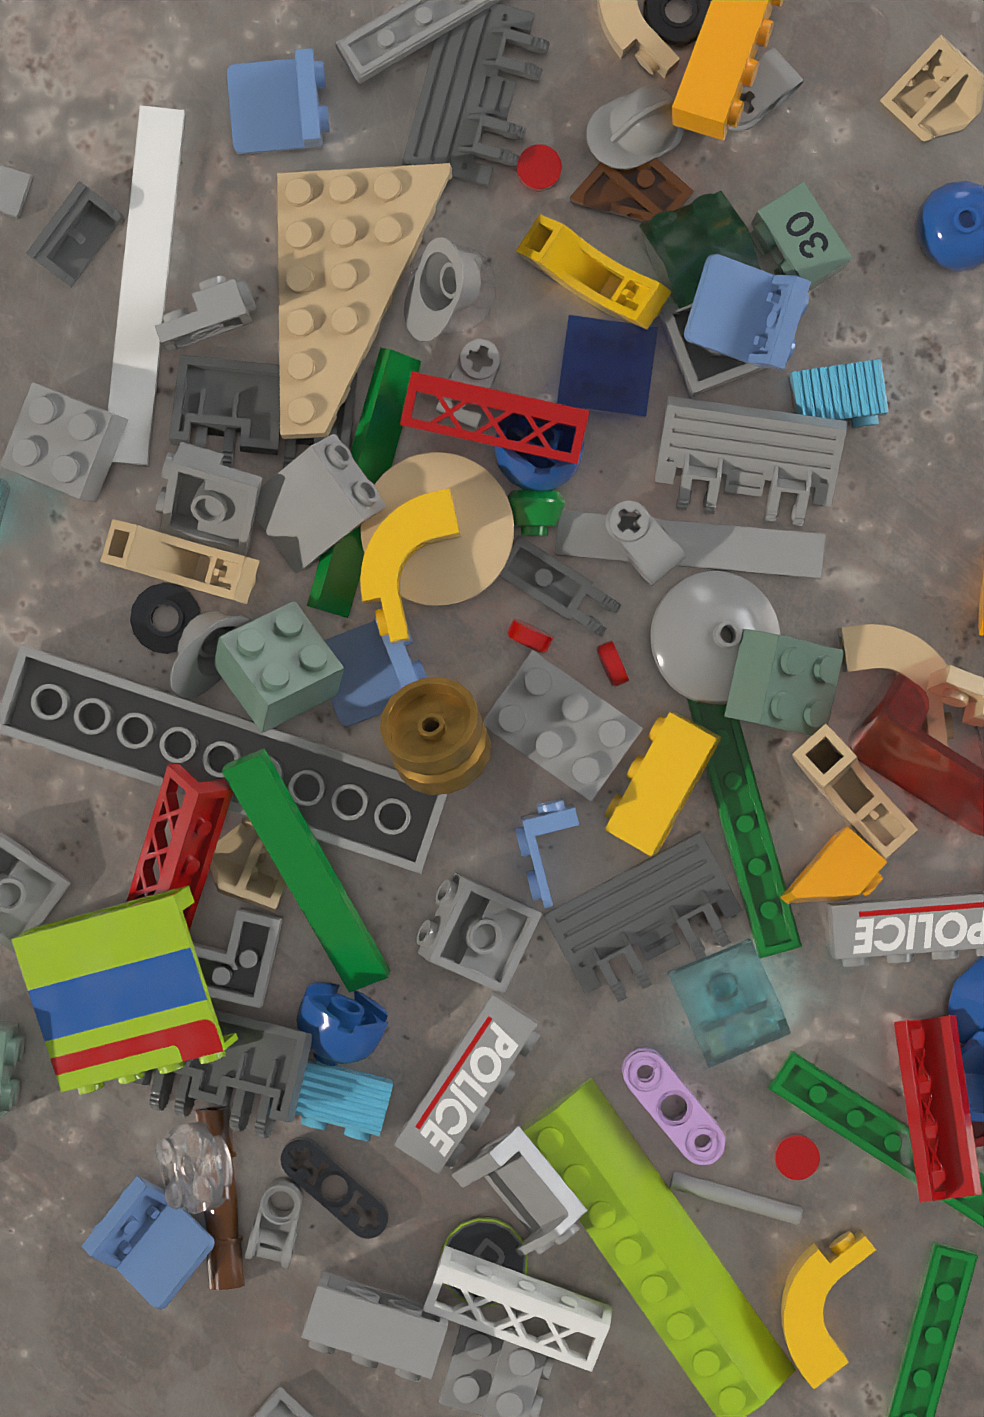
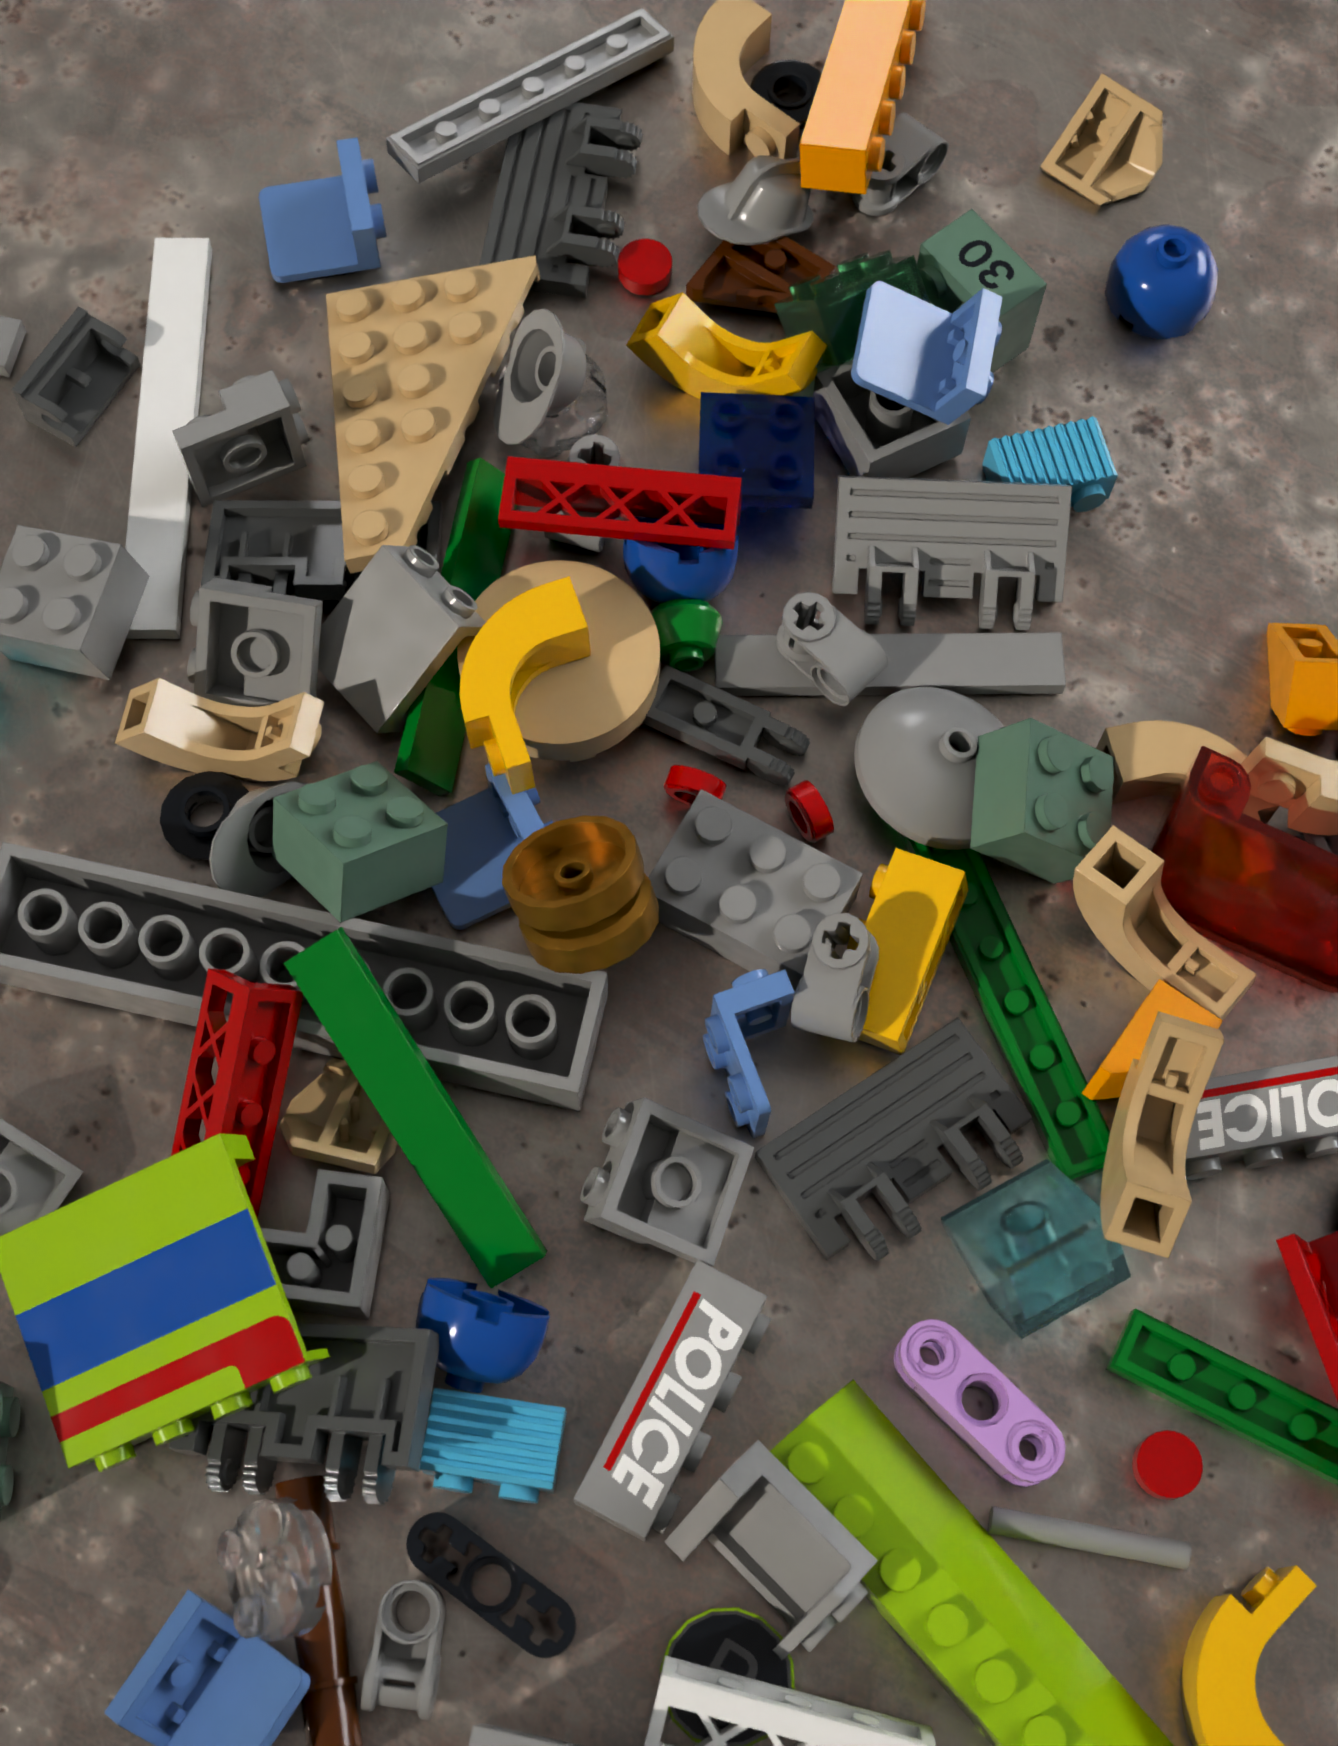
camera: 10 degrees left, 20 degrees down
none -> light grey piece [791,913,879,1042]
none -> tan arch [1100,1011,1224,1258]

